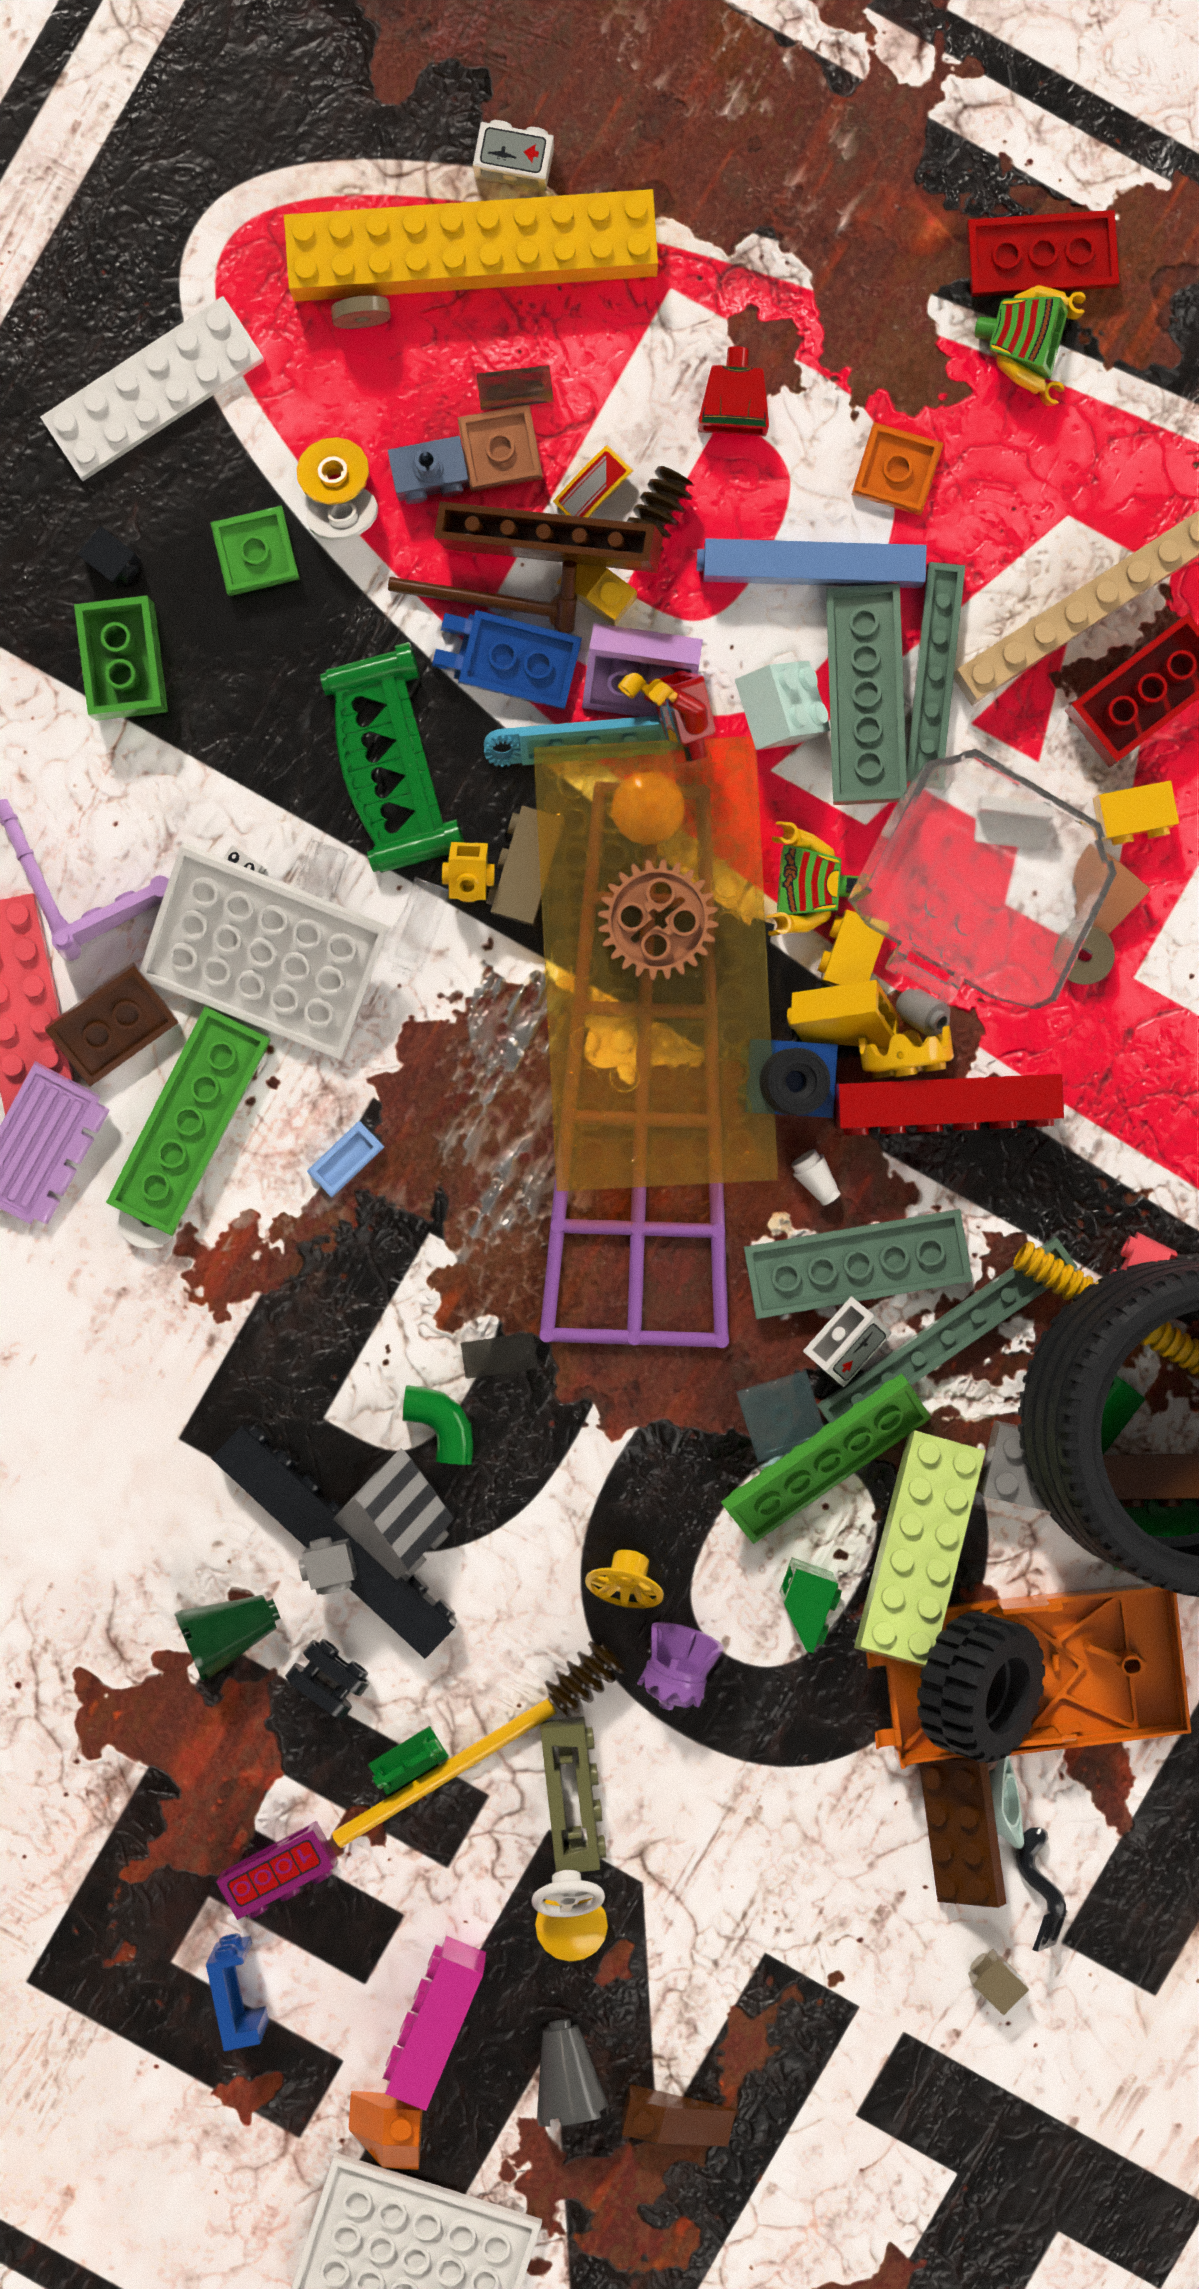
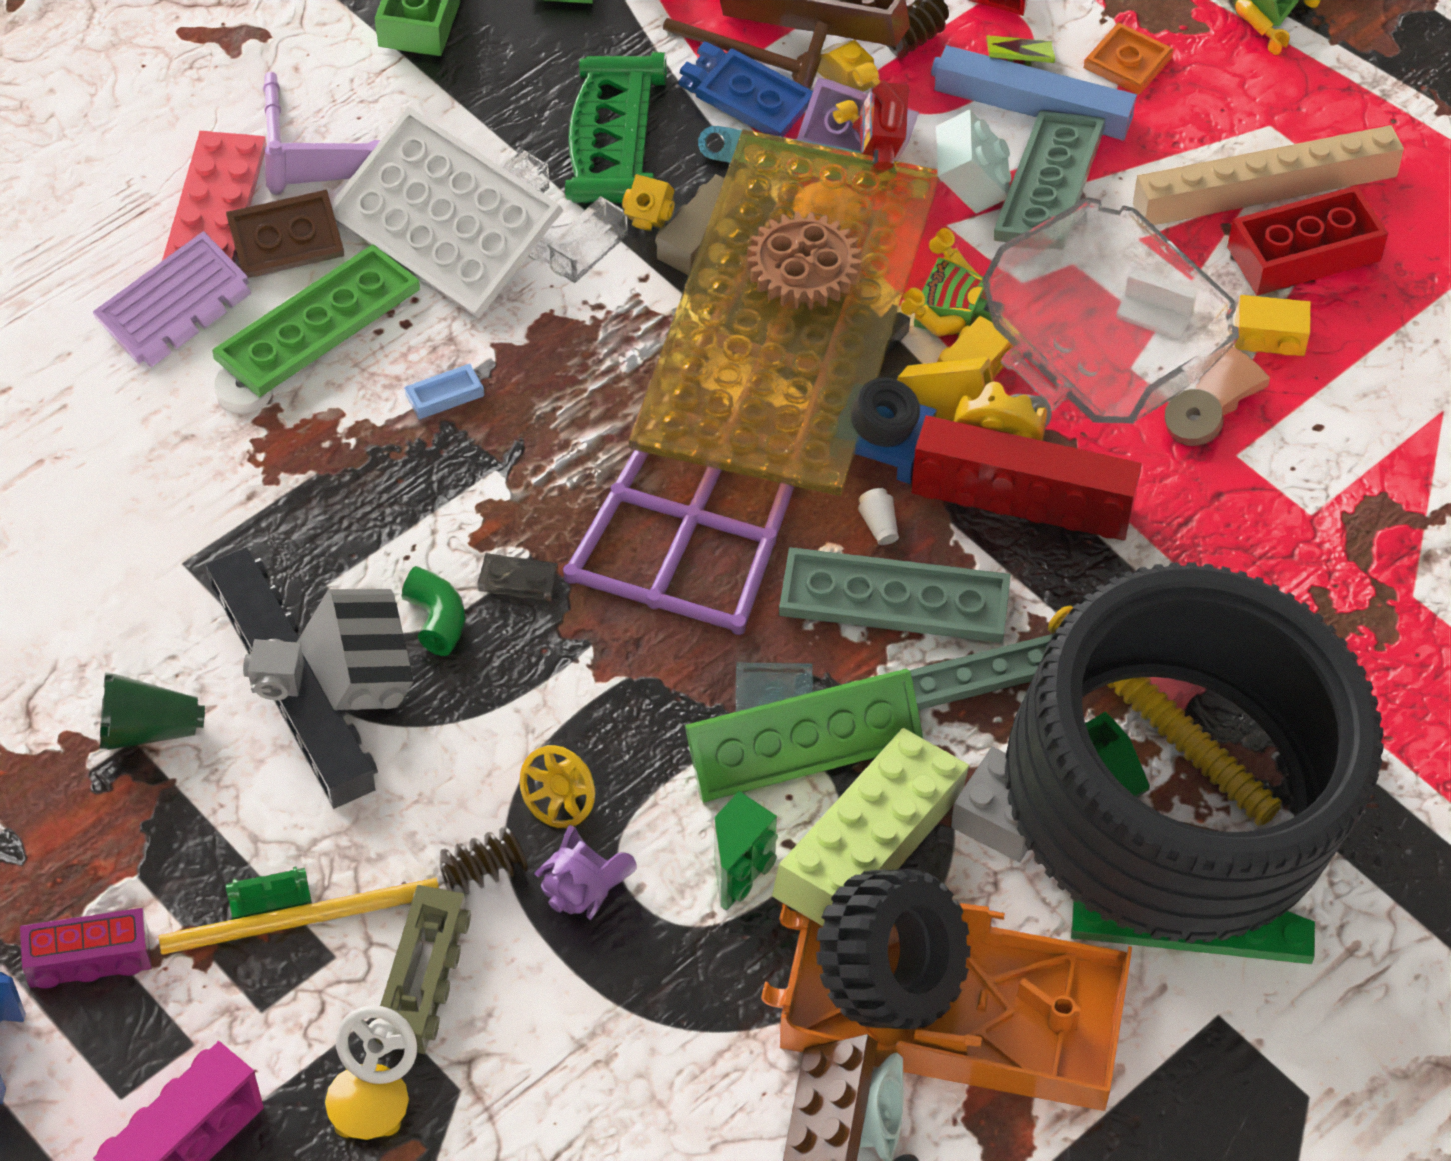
camera: 20 degrees right, 35 degrees down
black brick [285,1639,370,1720] -> none
white brick [803,1296,892,1387] -> none
sand green plate [906,562,966,786] -> none
none -> lime piece [986,35,1056,67]

